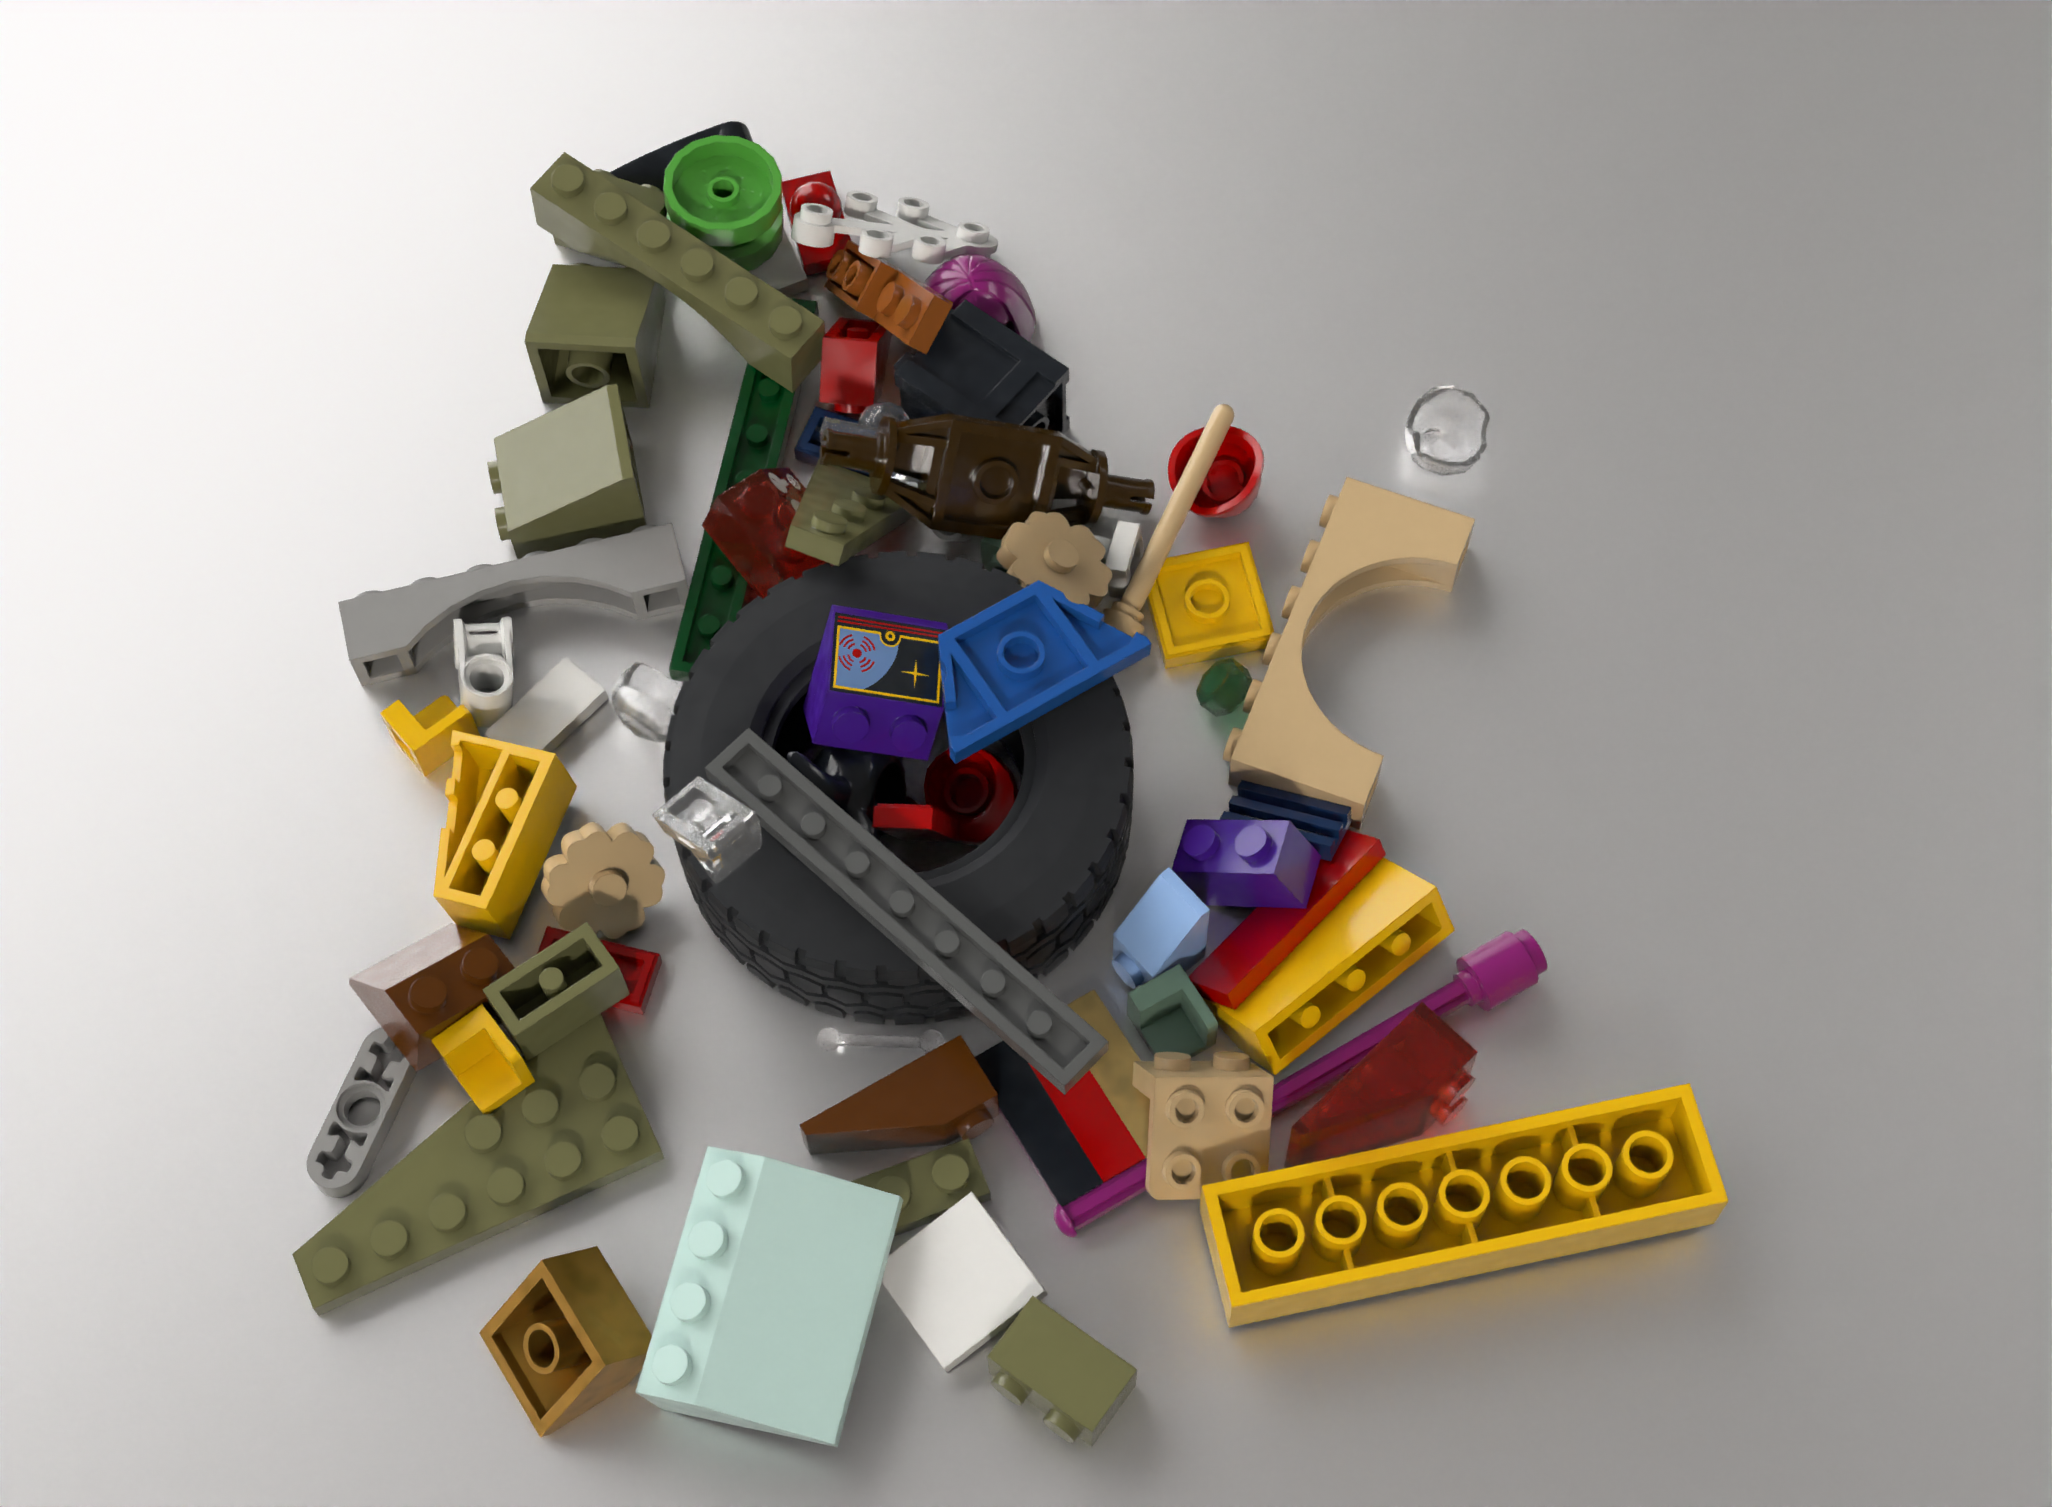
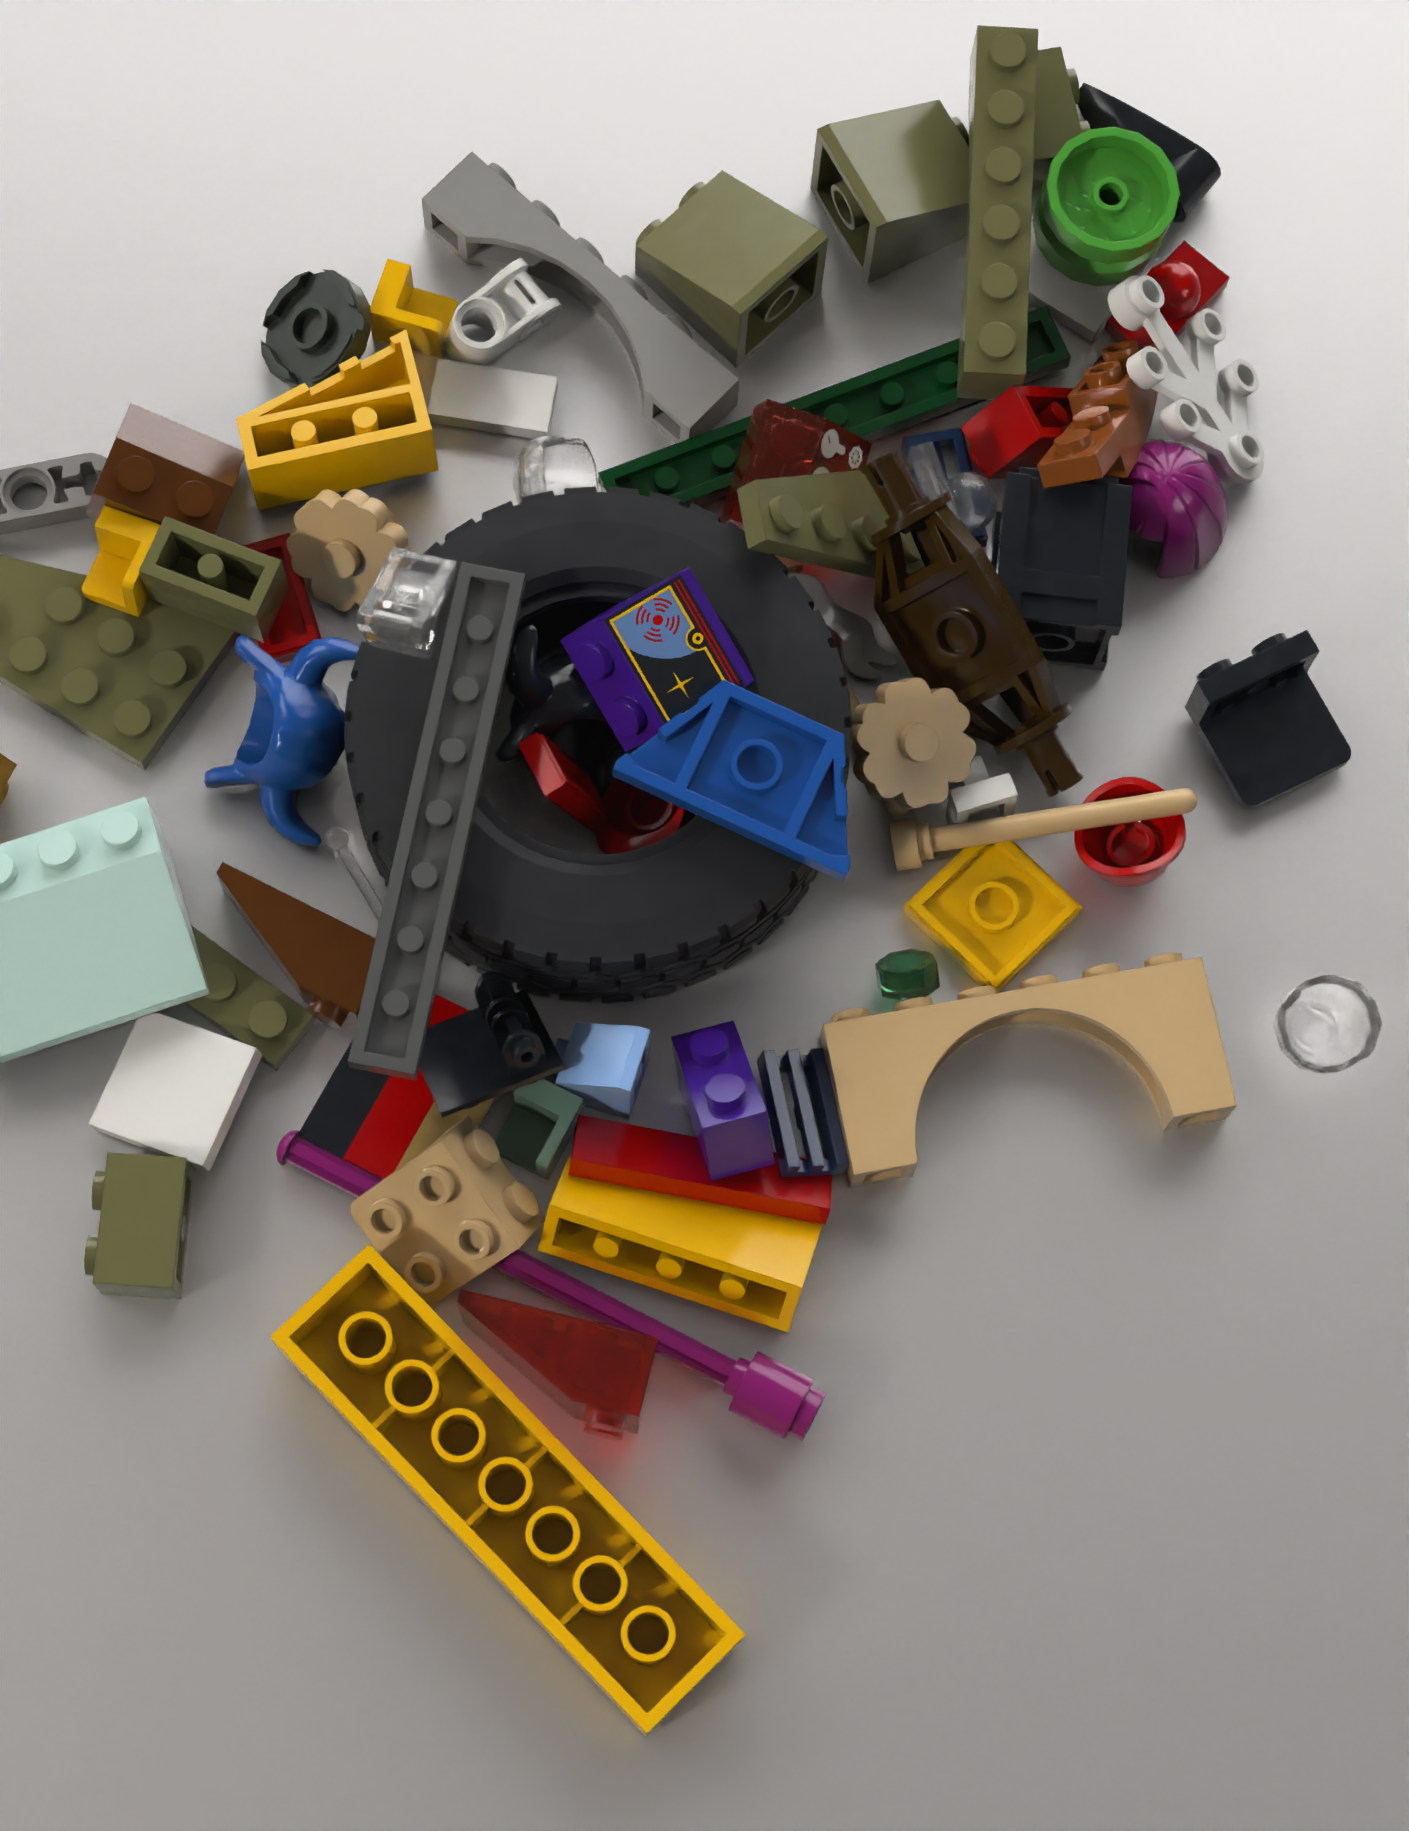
camera: 50 degrees right, 10 degrees up
none -> blue piece [204,635,360,846]
none -> pearl dark grey tile [261,269,371,388]
none -> black hinge [419,971,565,1118]
none -> black bracket [1185,630,1351,809]

